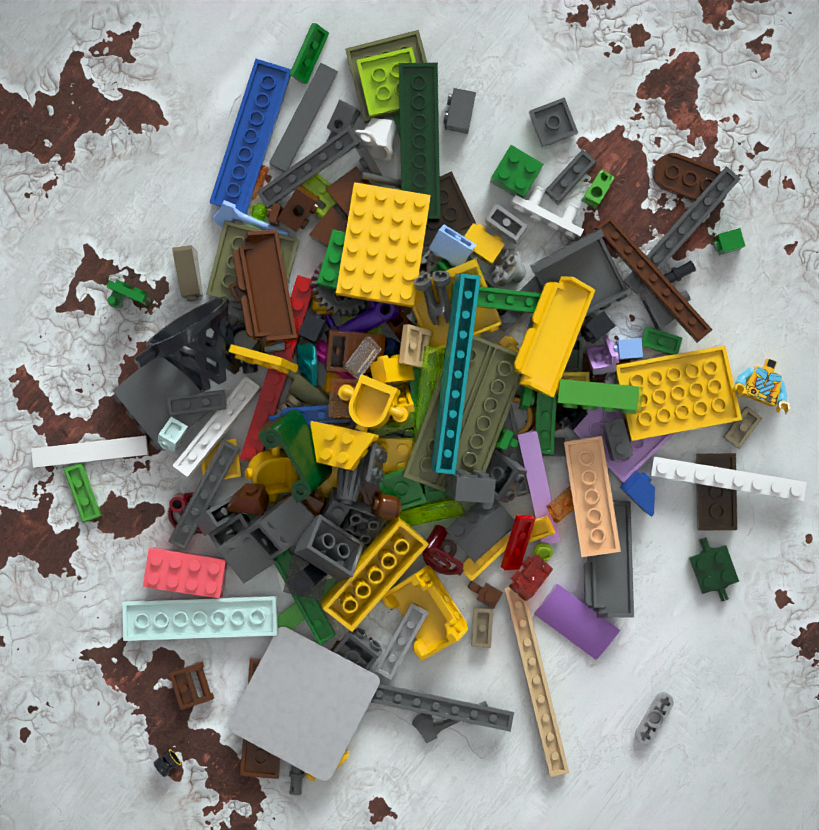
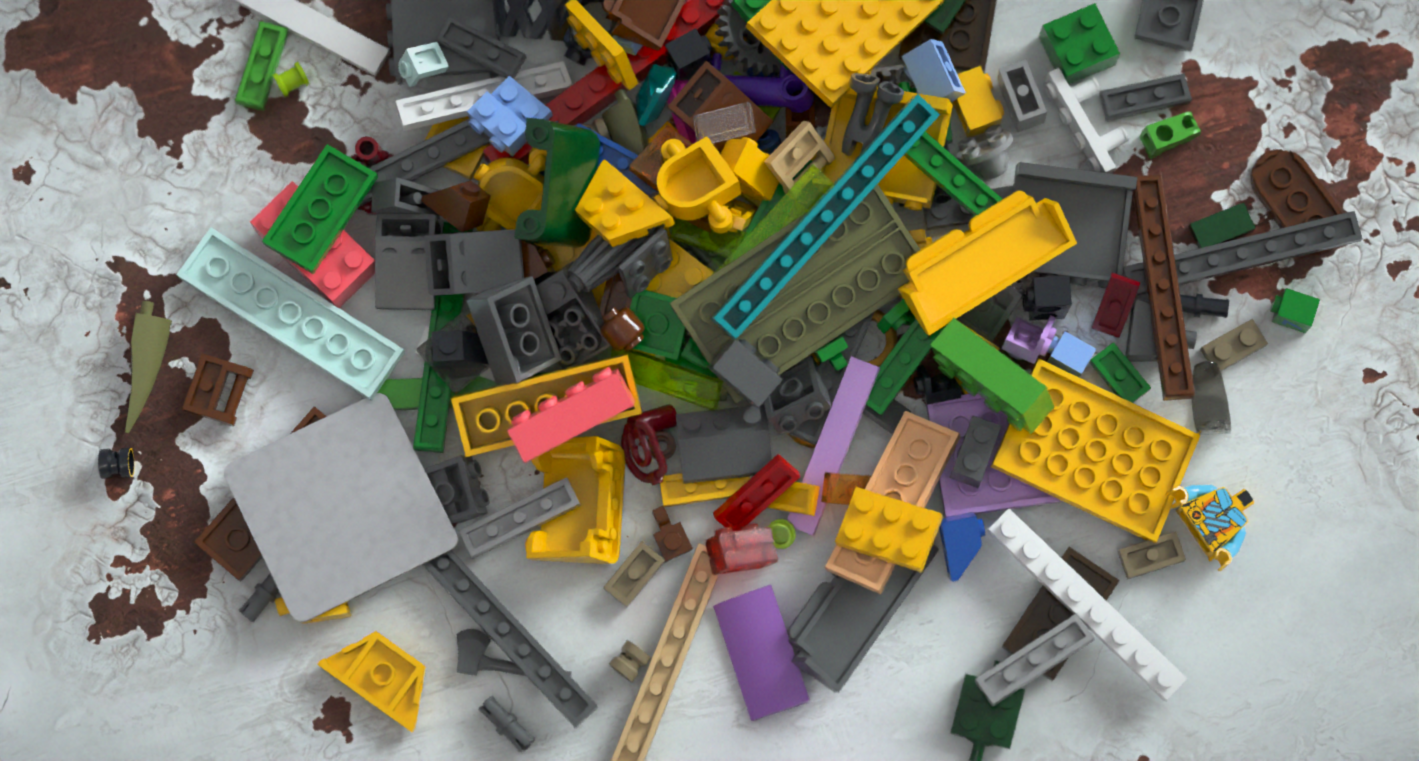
camera: 40 degrees right, 10 degrees down
none -> olive piece [125,301,172,433]
none -> green plate [262,144,378,274]
none -> lime bush [273,61,310,97]
none -> yellow wing [317,631,426,733]
none -> light blue plate [467,76,553,157]
none -> dark grey pin [478,696,535,753]
none -> coral brick [507,367,635,463]
none -> dark tan wheel [609,640,651,683]
none -> yellow plate [835,487,943,573]
none -> light grey plate [975,613,1094,707]
none -> dark red plate [1091,273,1140,338]
none -> dark green tile [1188,202,1256,248]
none -> clear smoke piece [1192,361,1231,435]
none -> dark tan plate [1200,319,1268,374]

